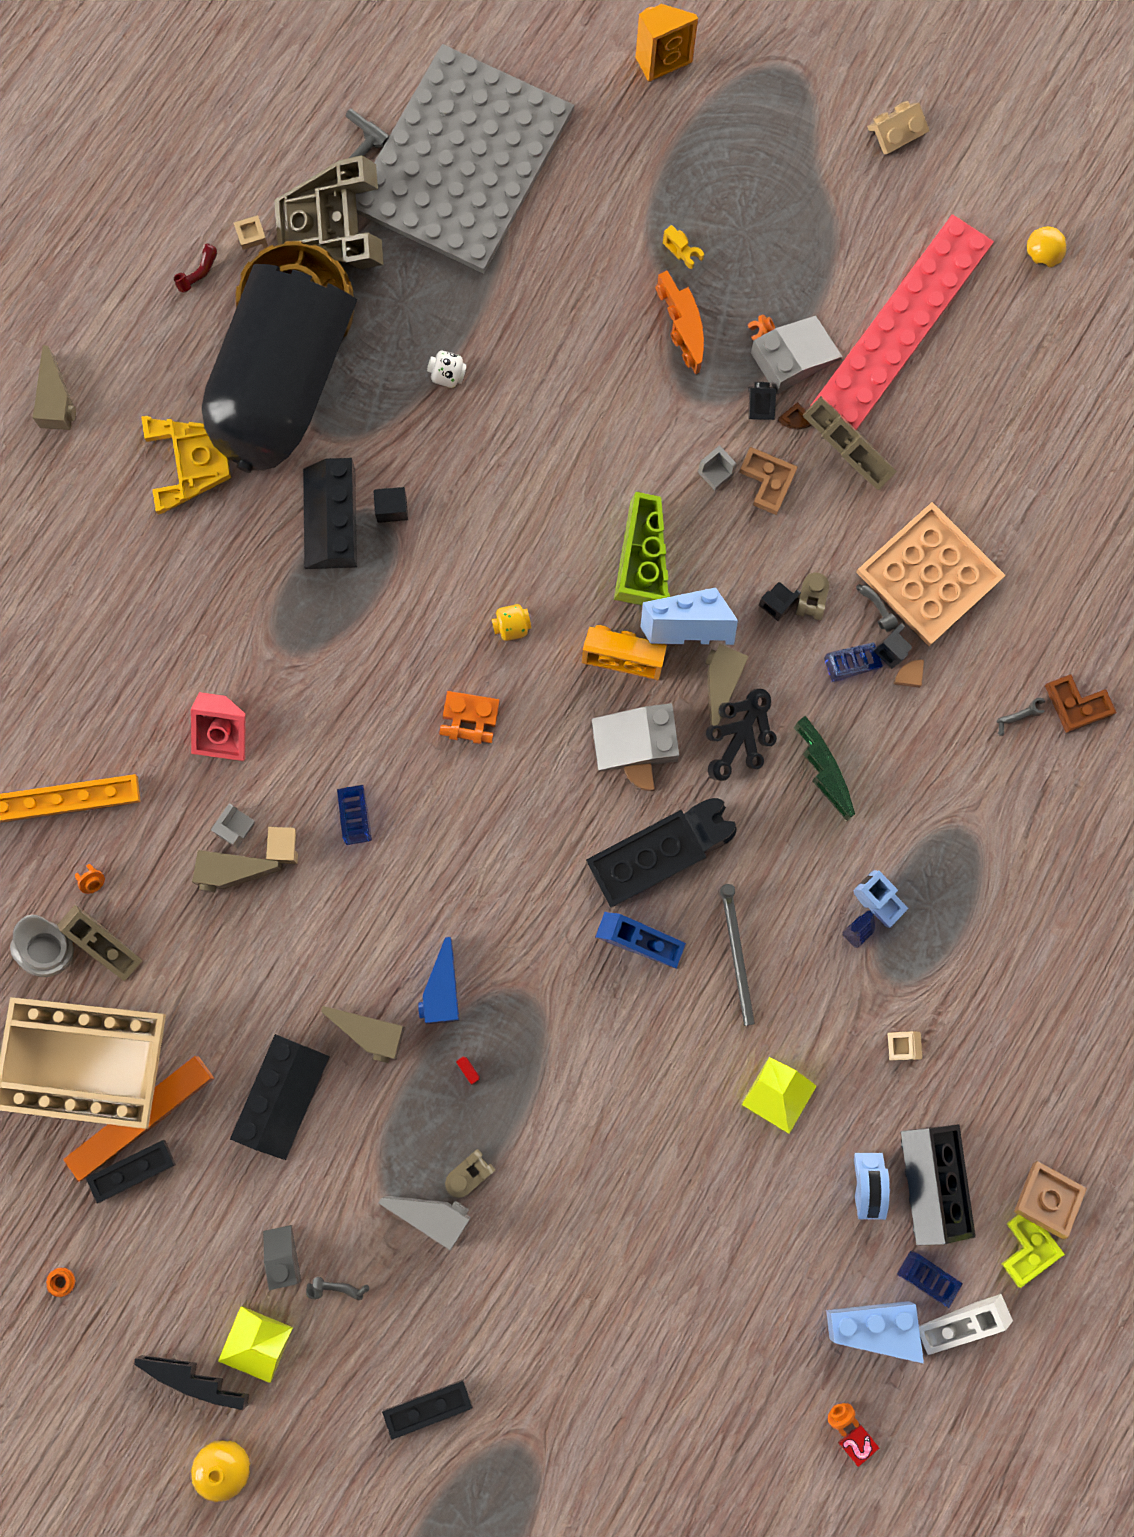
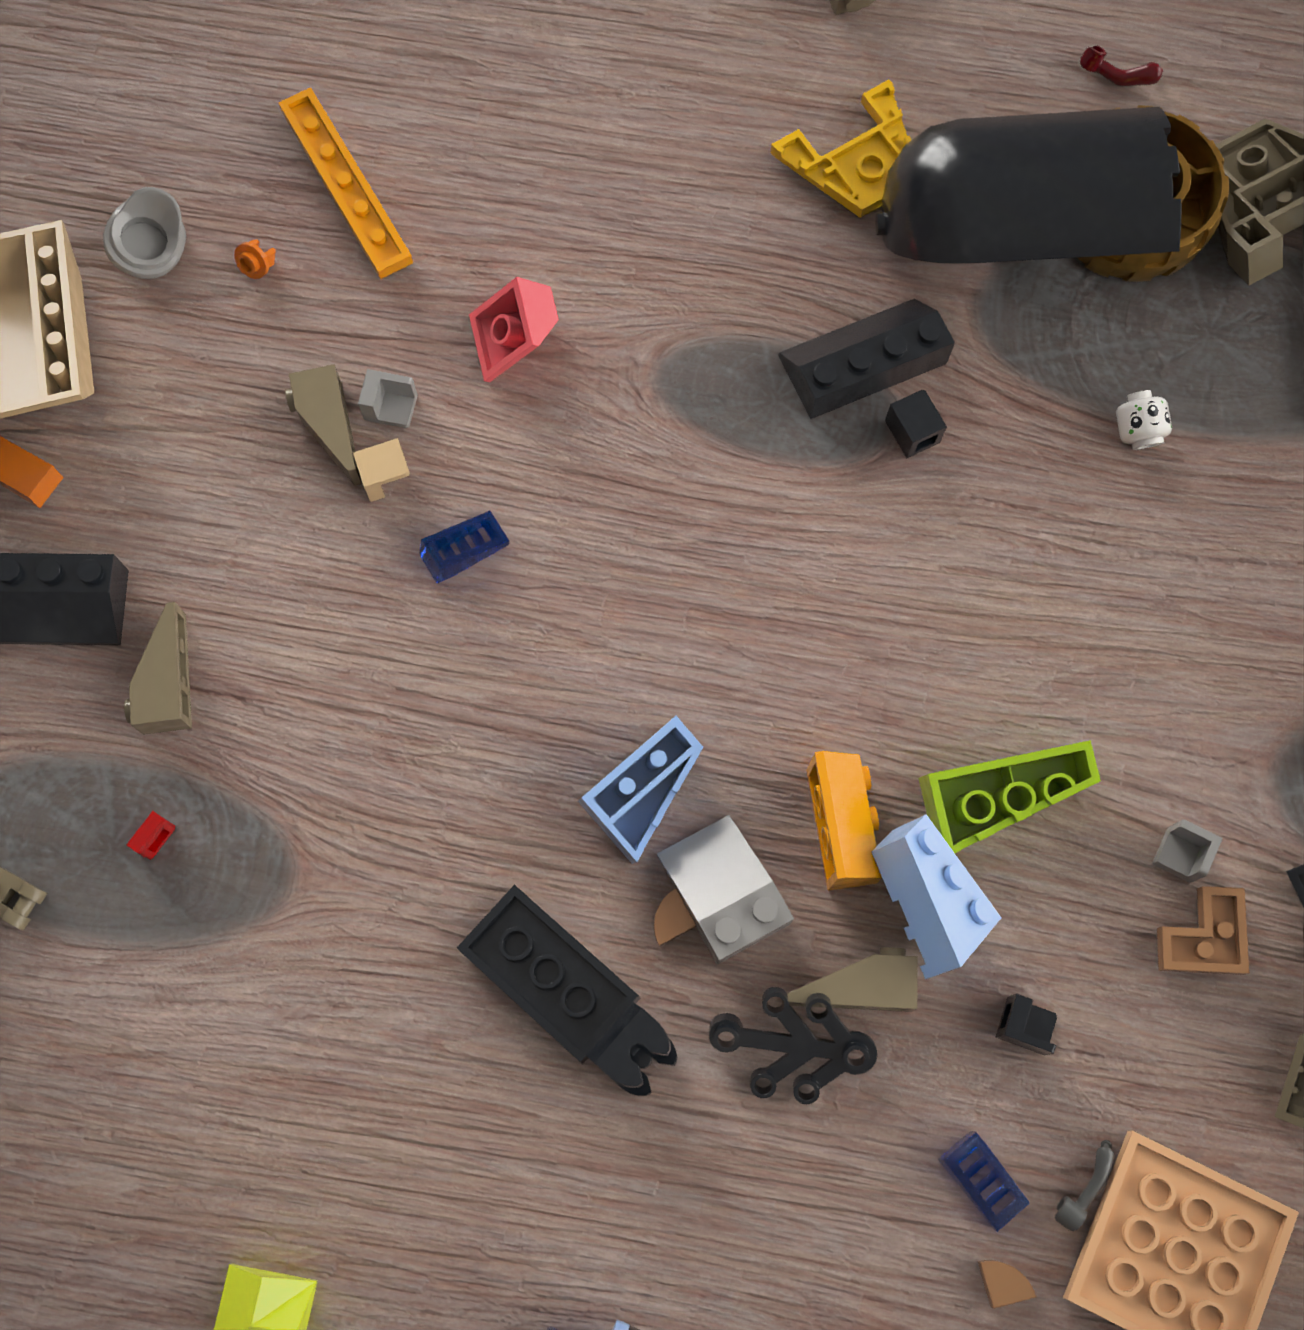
camera: 70 degrees right, 5 degrees down
dark tan slope [57,904,143,982] -> none
tan panel [234,215,268,250] -> none
blue slope [418,937,459,1024] -> none
orange plate [439,691,500,744] -> none
yellow head [491,604,532,641] -> none
blue slope [595,912,686,969] -> none
dark grey bar [719,884,755,1026] -> none
clear green slope [794,716,855,821] -> none
dark tan plate [796,573,829,621] -> none
black panel [873,623,912,669] -> none
none -> light blue wedge [578,716,703,864]

